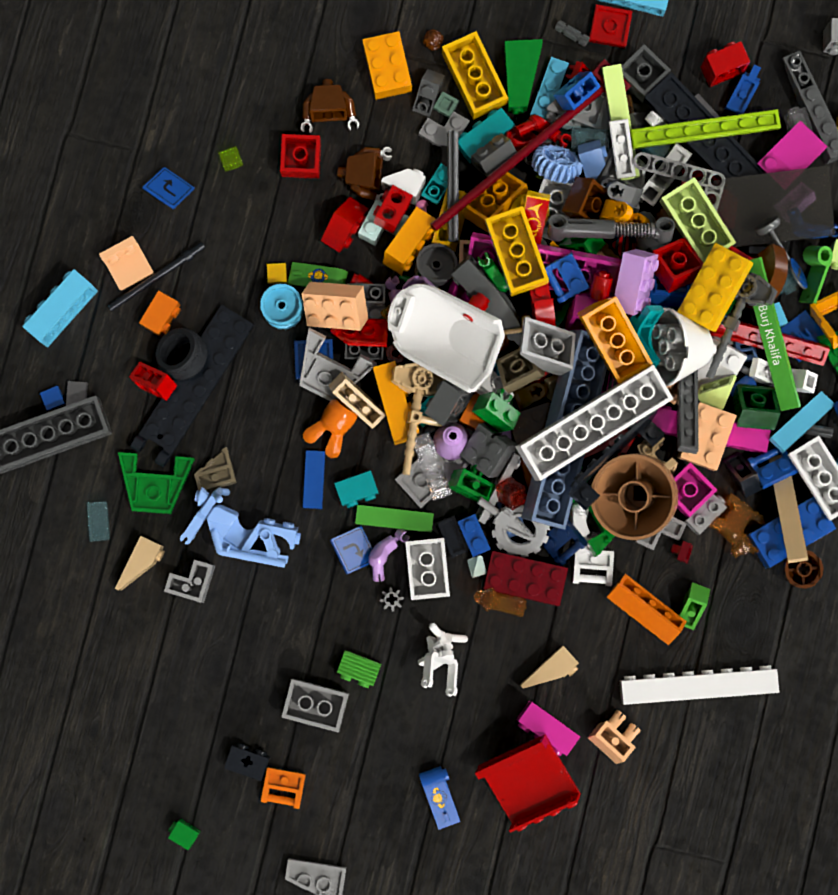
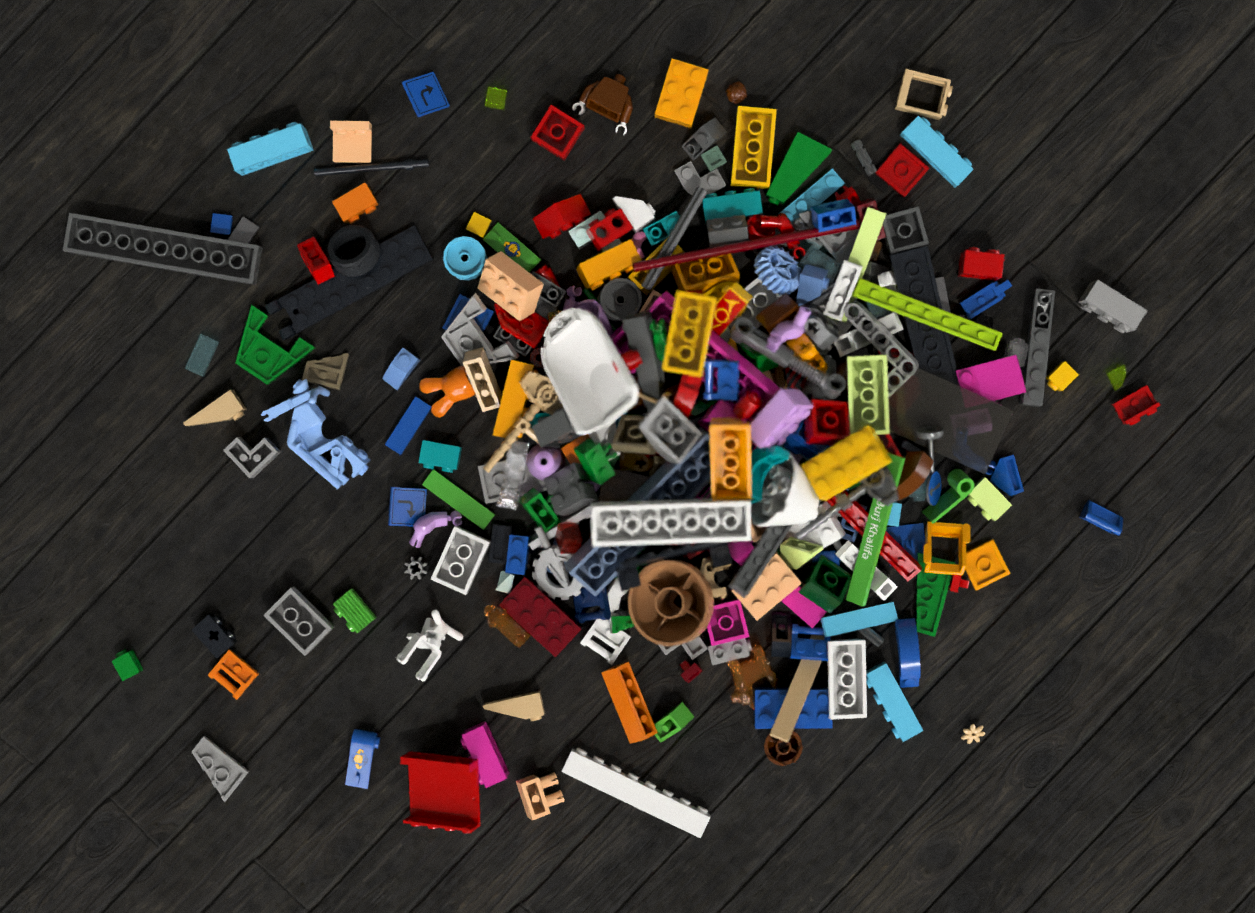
camera: 30 degrees right, 5 degrees up
reddish brown torso [337,147,392,203] -> none
none -> medium blue slope [382,348,420,390]
none -> lavender arm [766,306,811,352]

